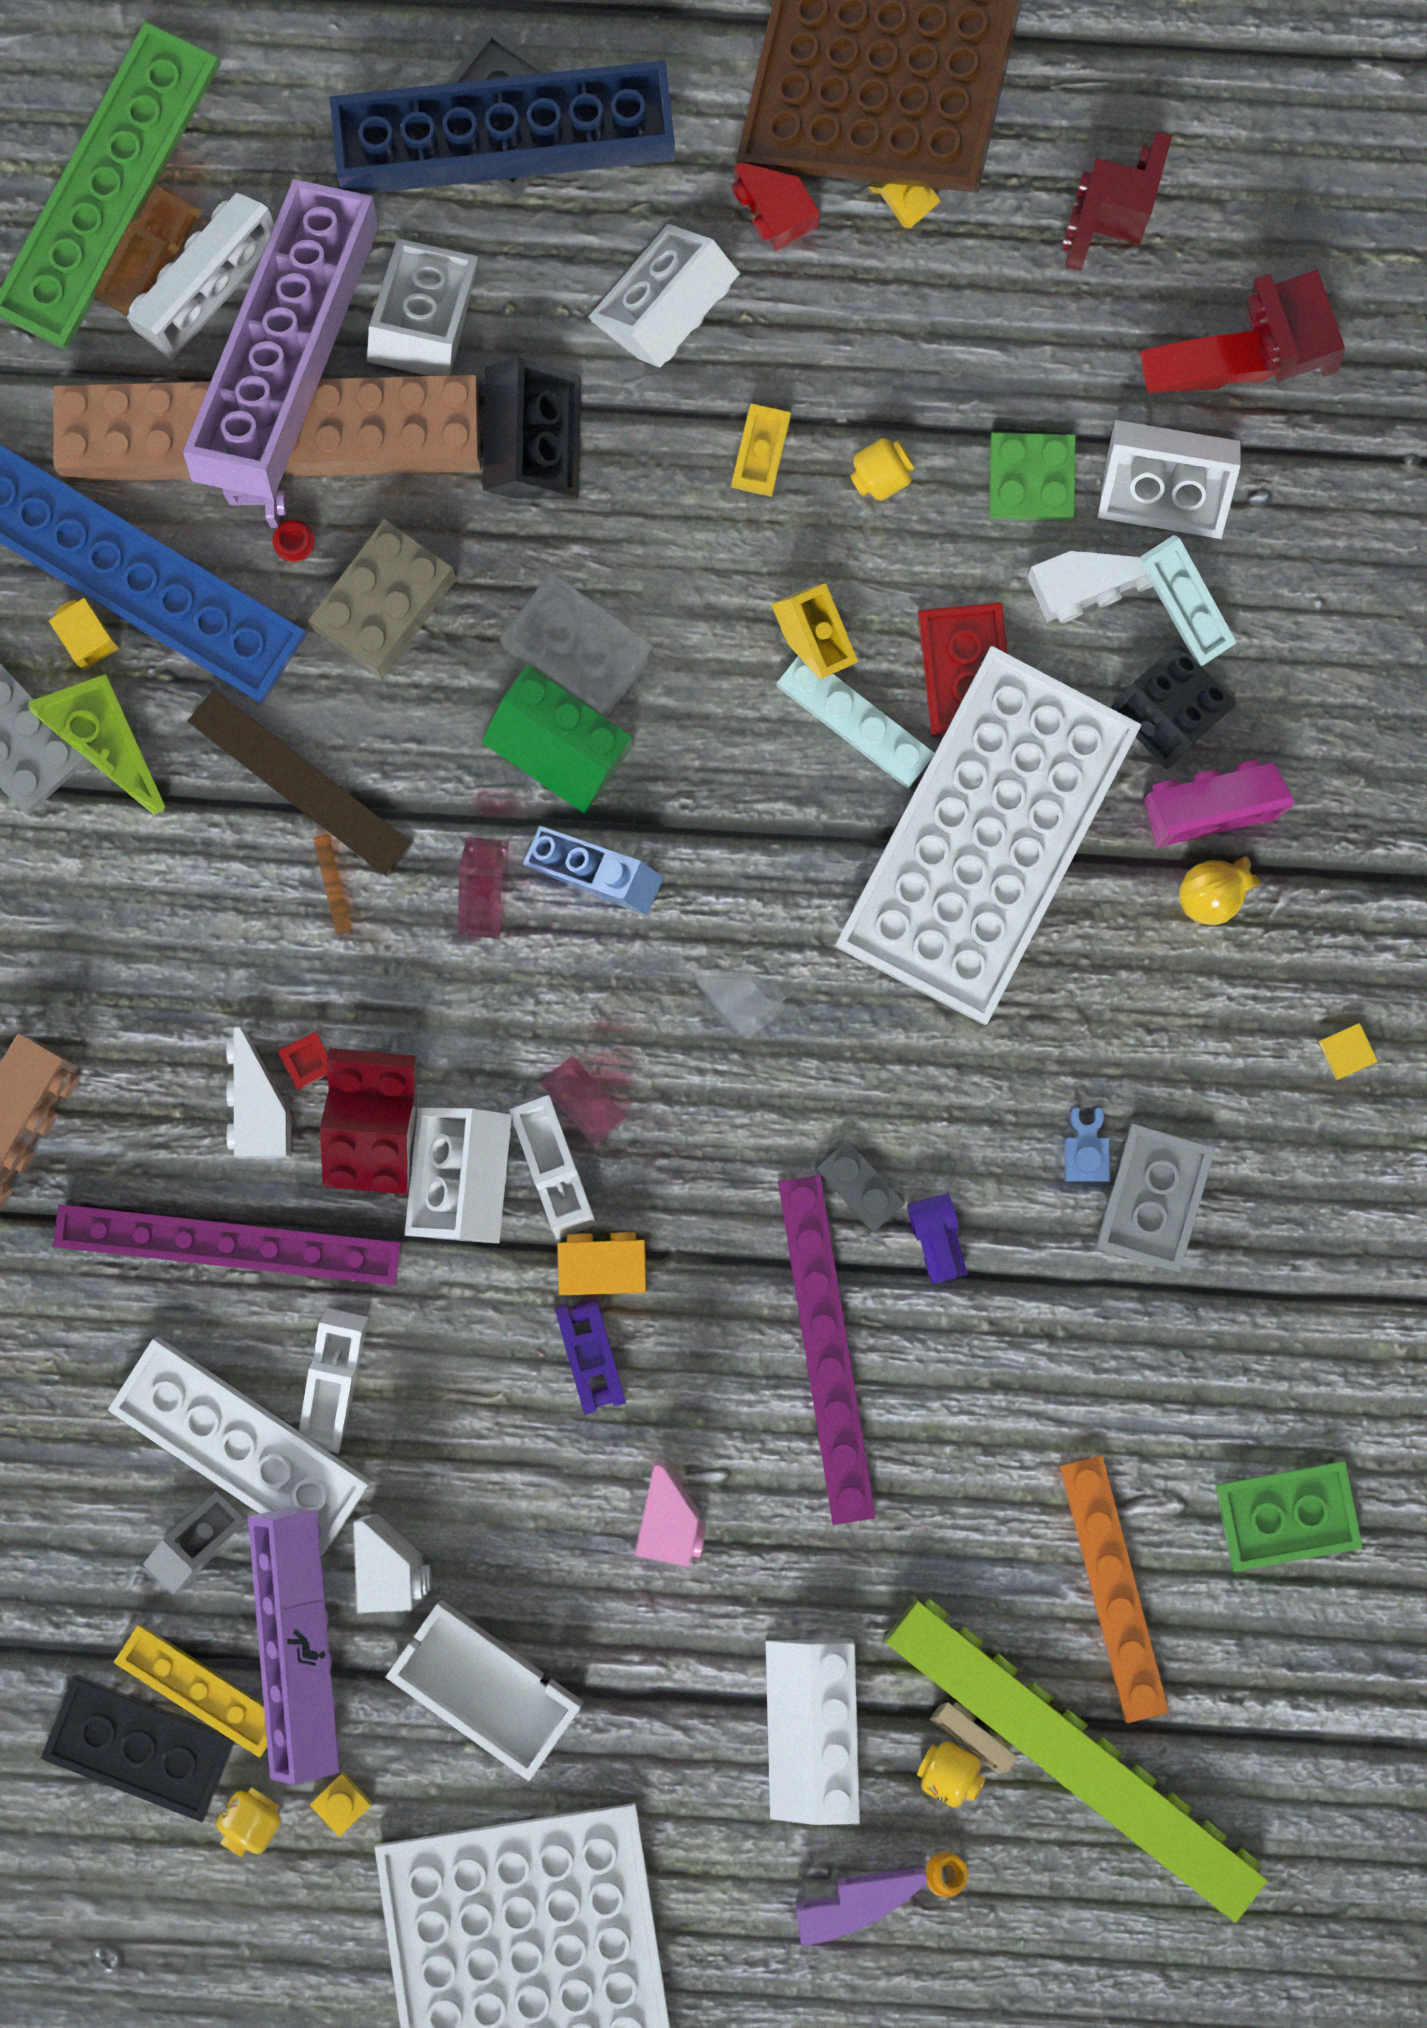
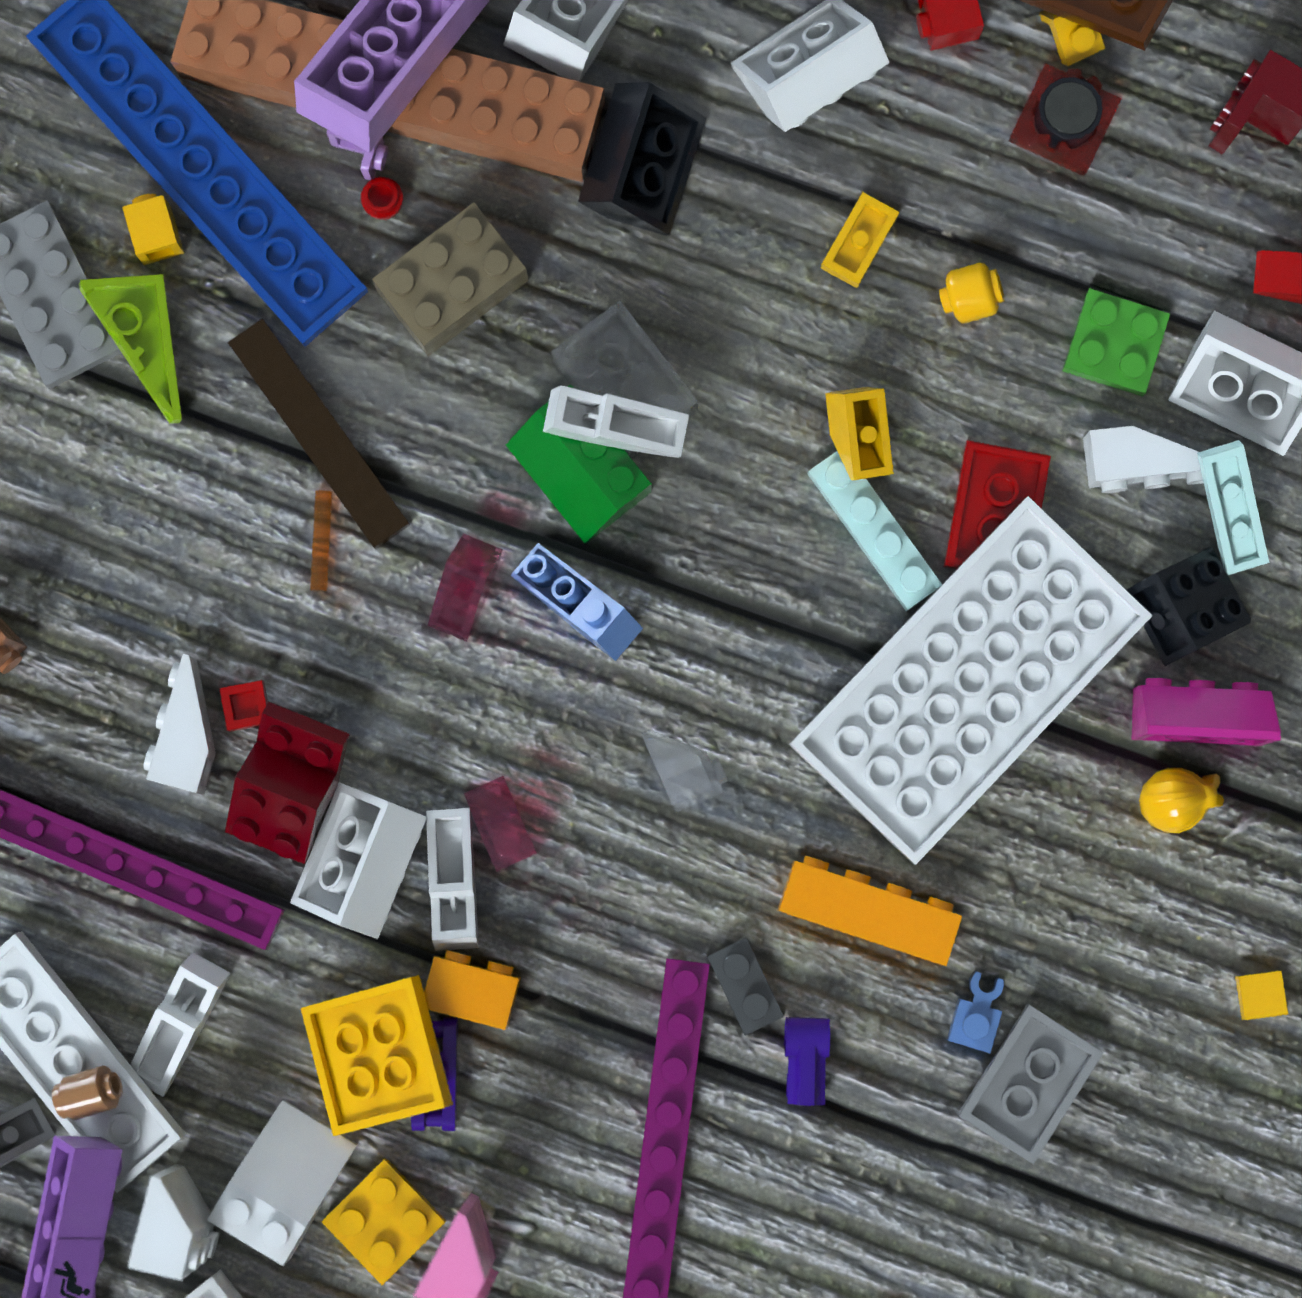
camera: 15 degrees right, 0 degrees up
none -> medium nougat brick [52,1066,123,1120]
none -> white slope [207,1100,358,1266]
none -> yellow plate [300,975,453,1136]
none -> yellow plate [321,1158,447,1285]
none -> white slope [543,385,689,458]
none -> light orange brick [777,855,962,966]
none -> piece [1008,63,1122,176]

